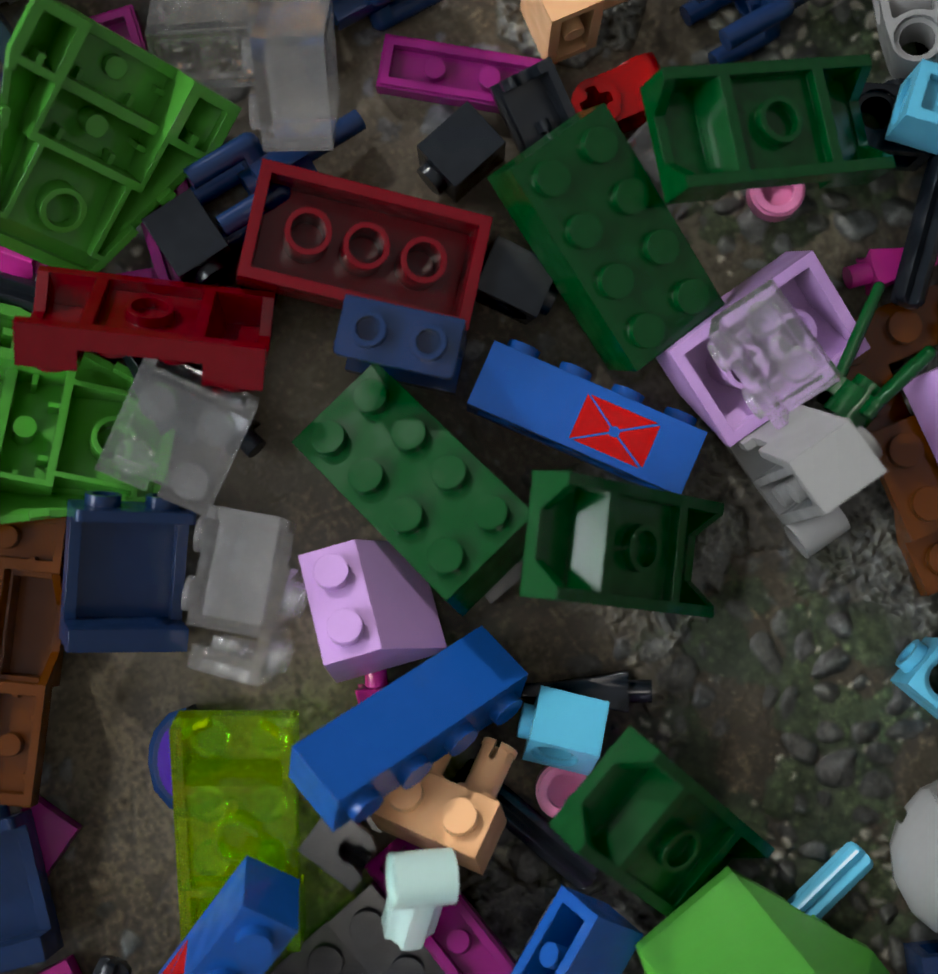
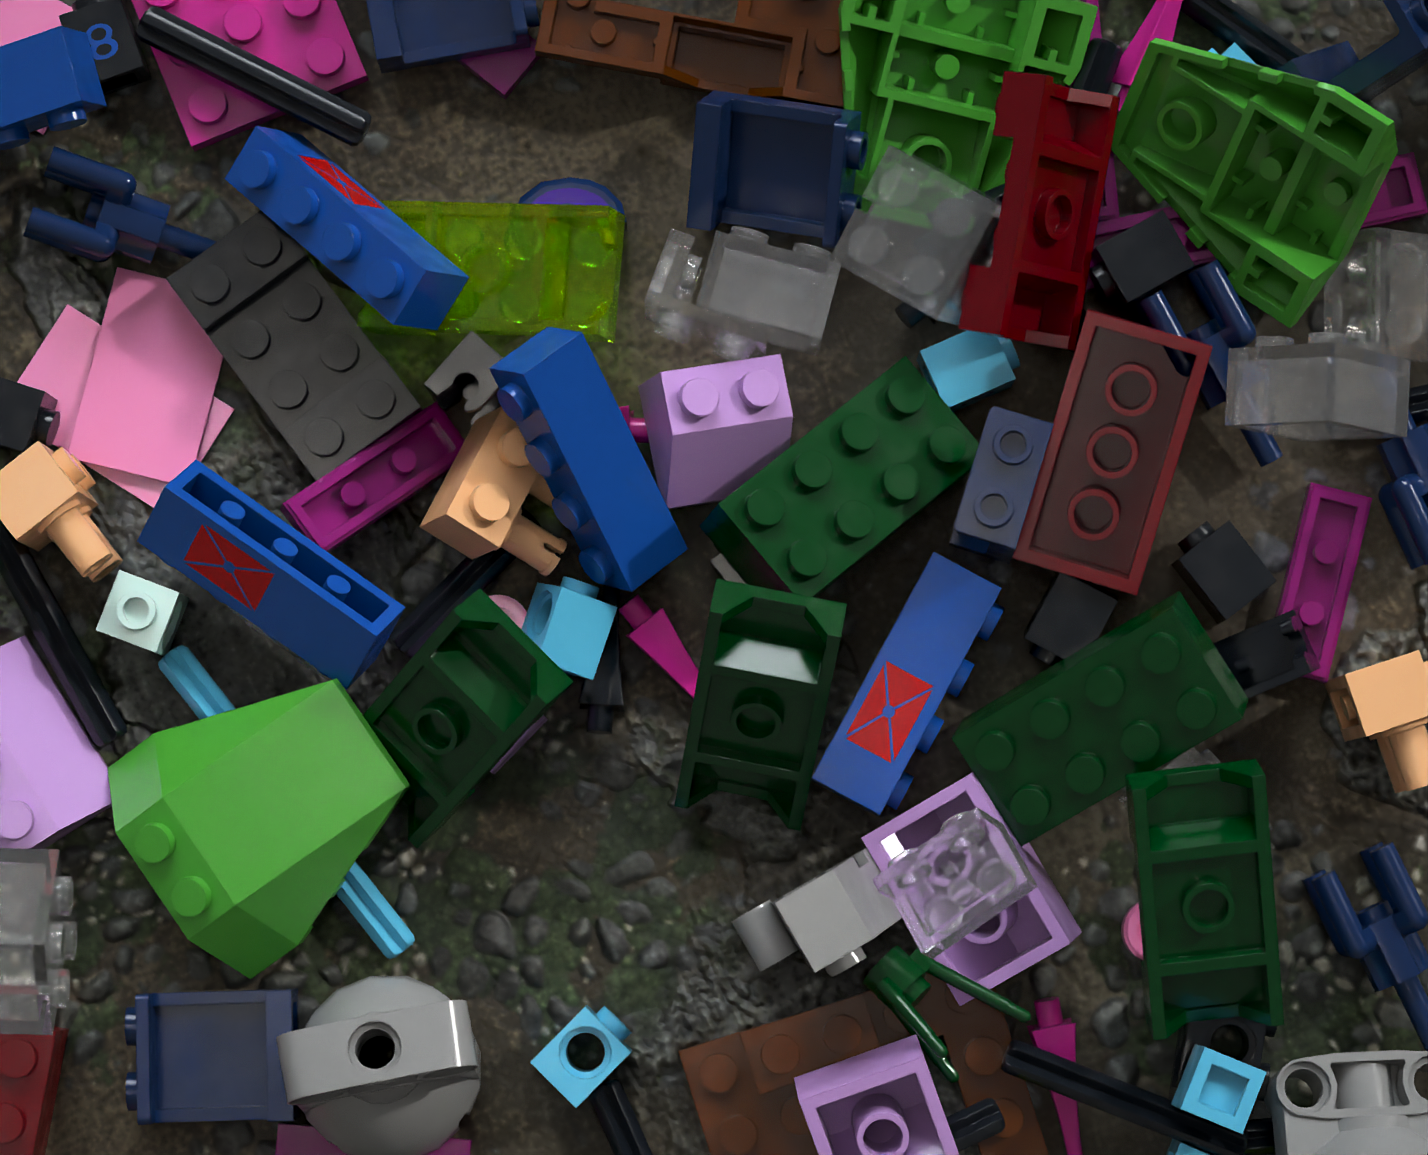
camera: 90 degrees right, 0 degrees up
light aqua piece [381,847,460,951] -> none
red piece [571,52,661,133] -> none
none -> dark pink piece [618,594,699,700]
none -> medium azure brick [916,330,1020,412]

